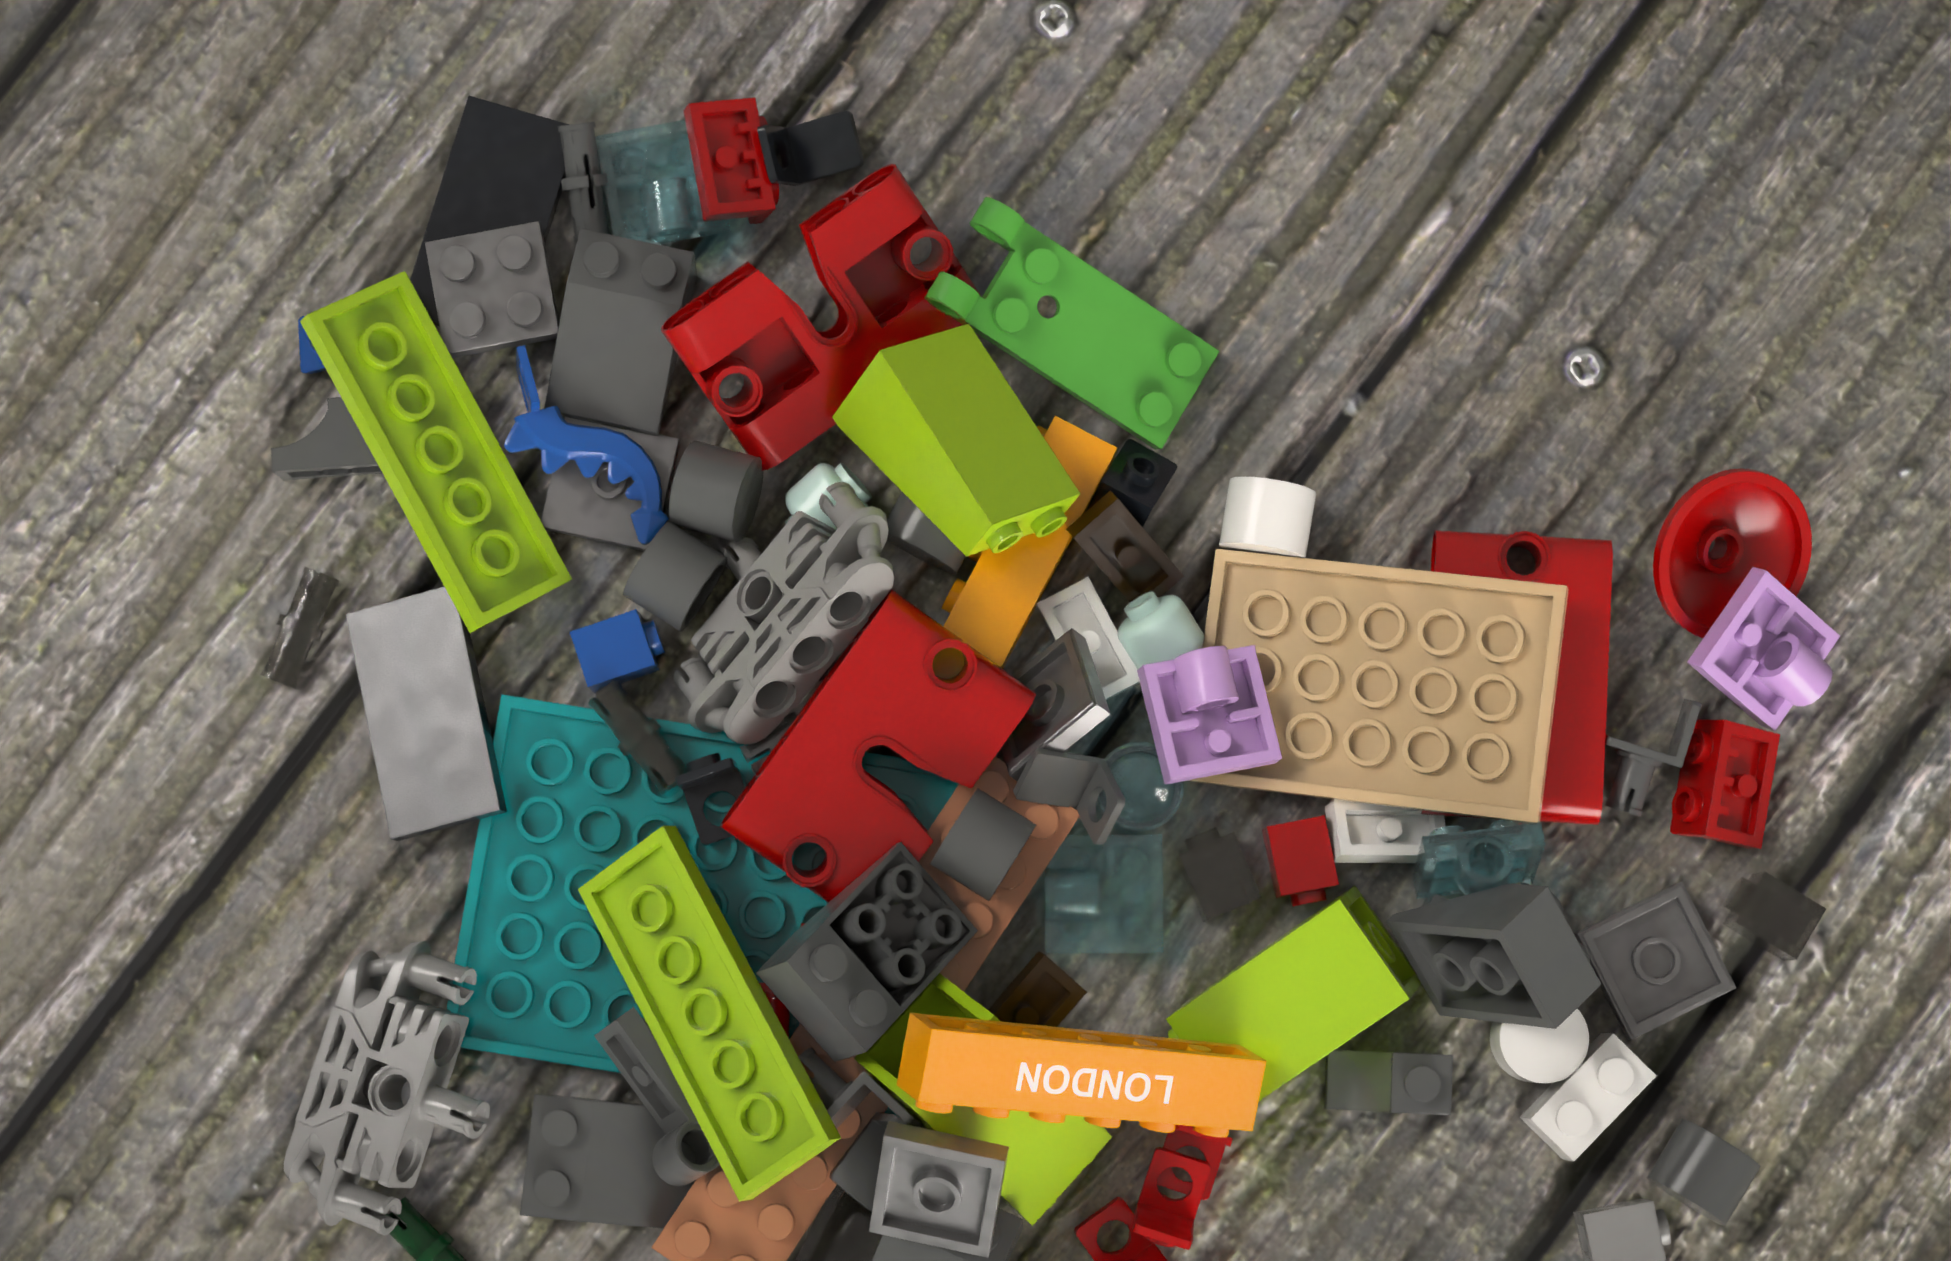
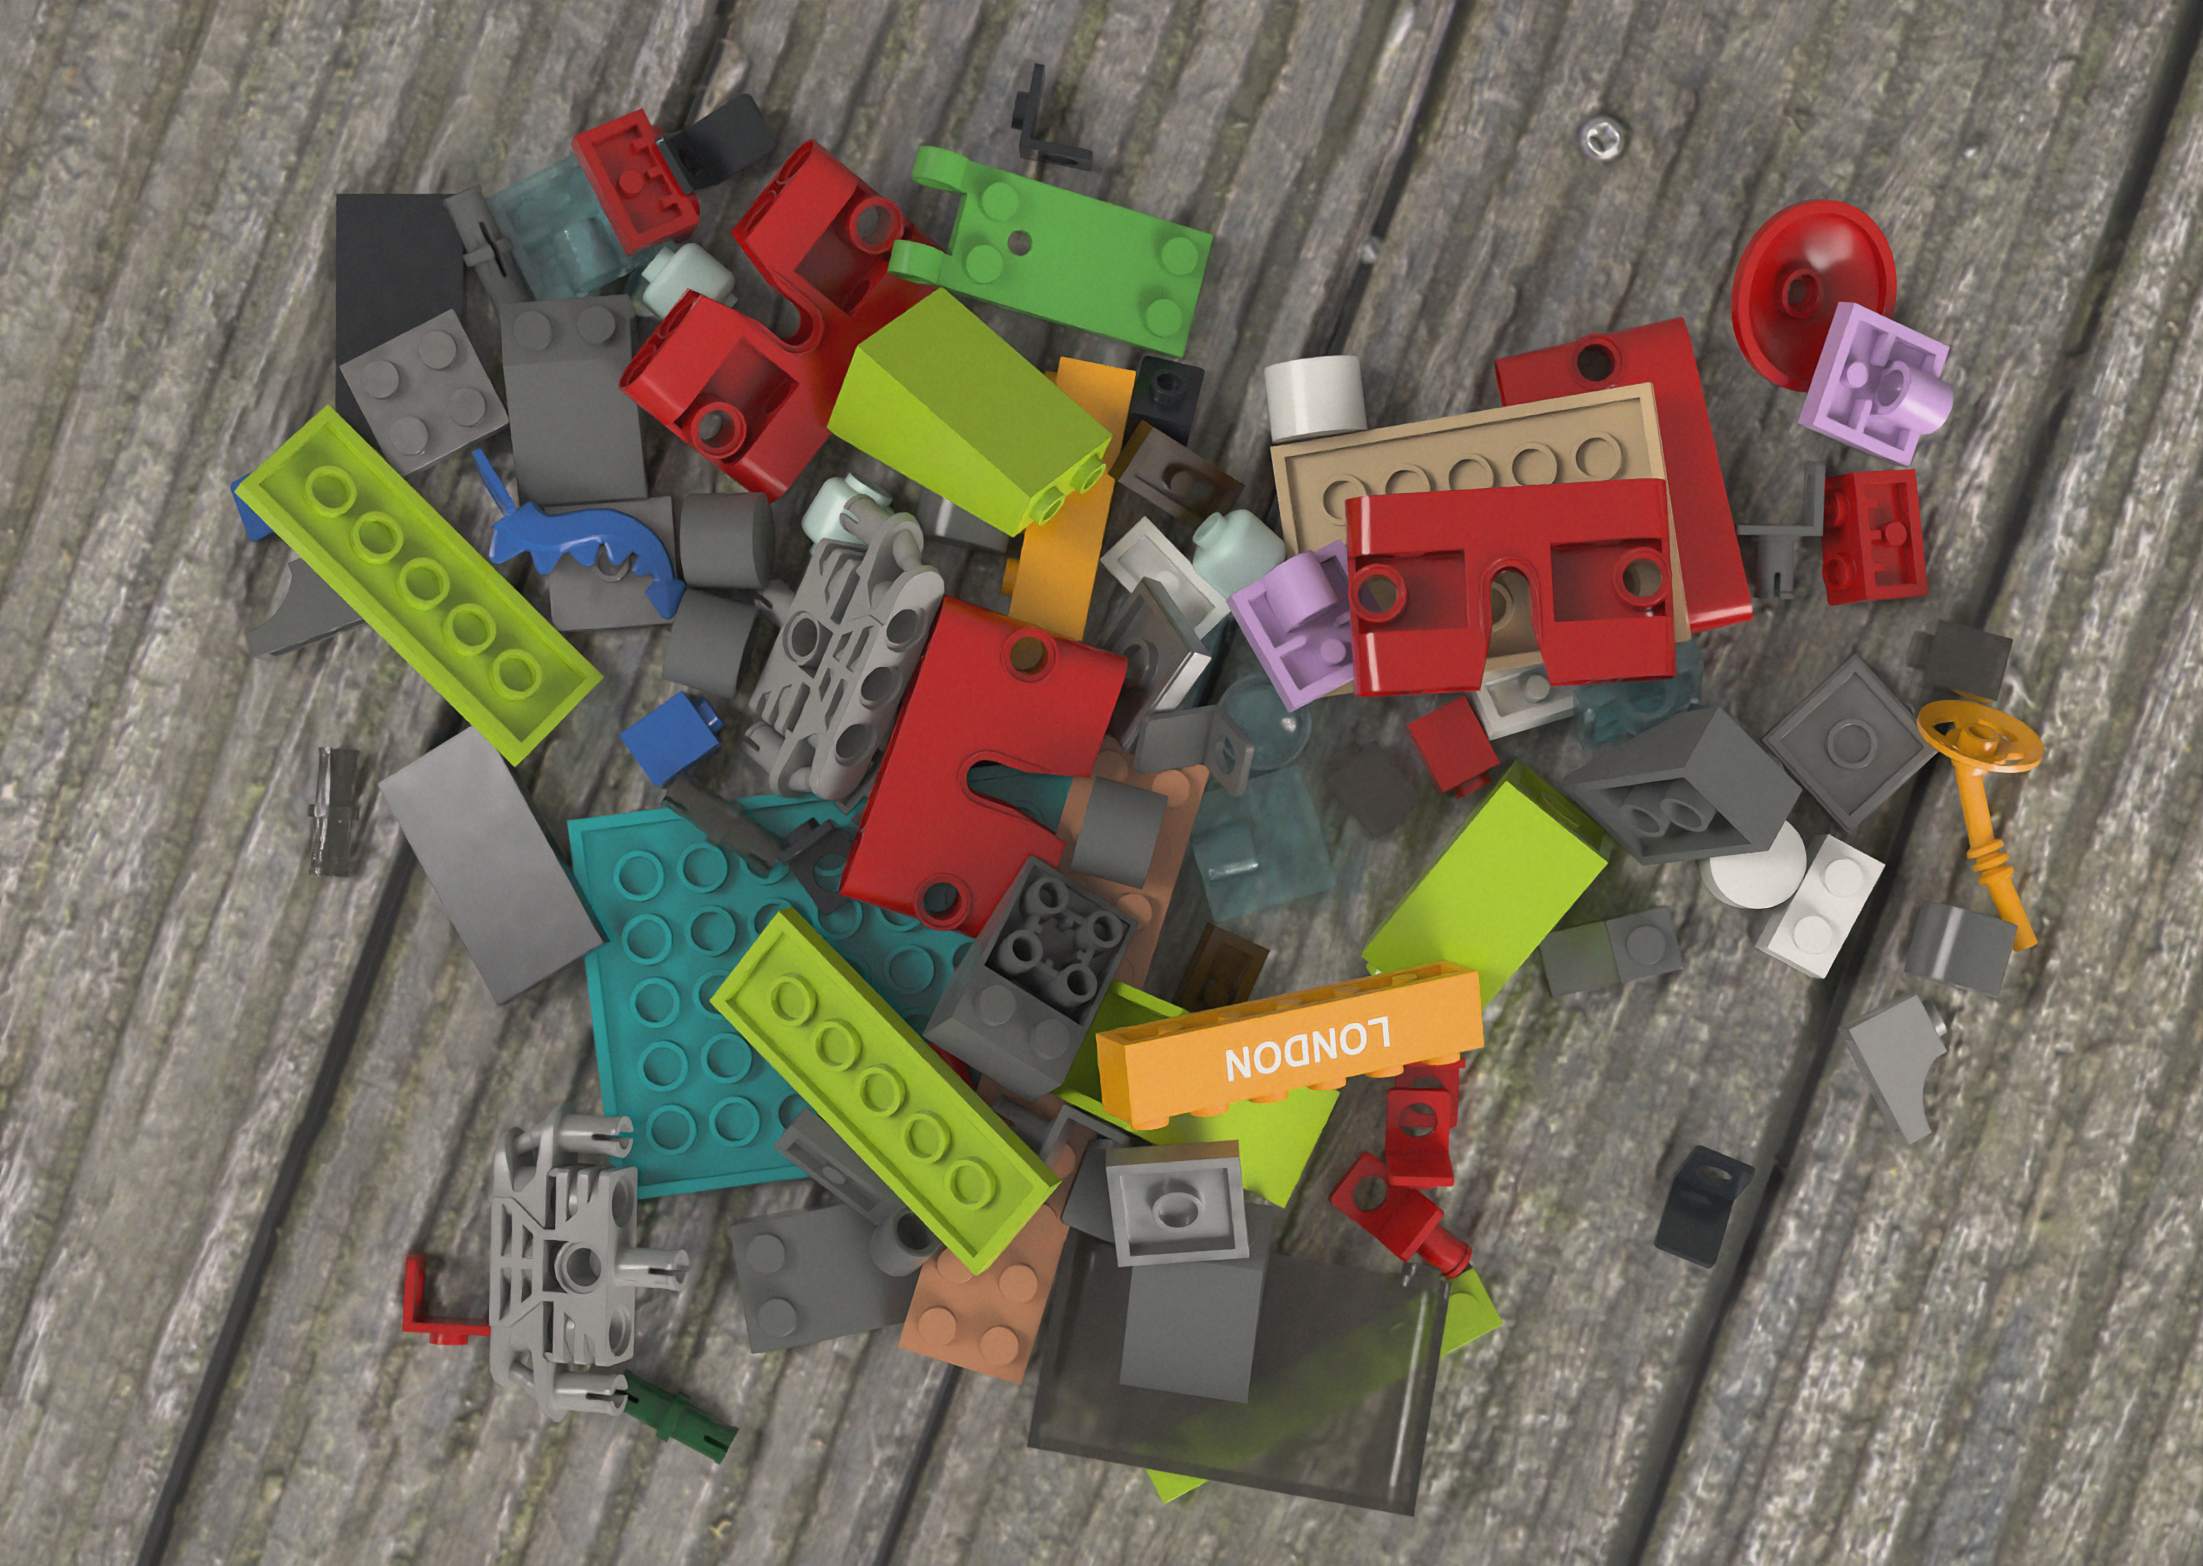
camera: 15 degrees left, 5 degrees up
none -> red bracket [402,1252,491,1346]
none -> light aqua head [641,243,738,320]
none -> black bracket [1011,63,1093,171]
none -> red connector [1344,478,1677,697]
none -> light orange dish [1916,700,2044,952]

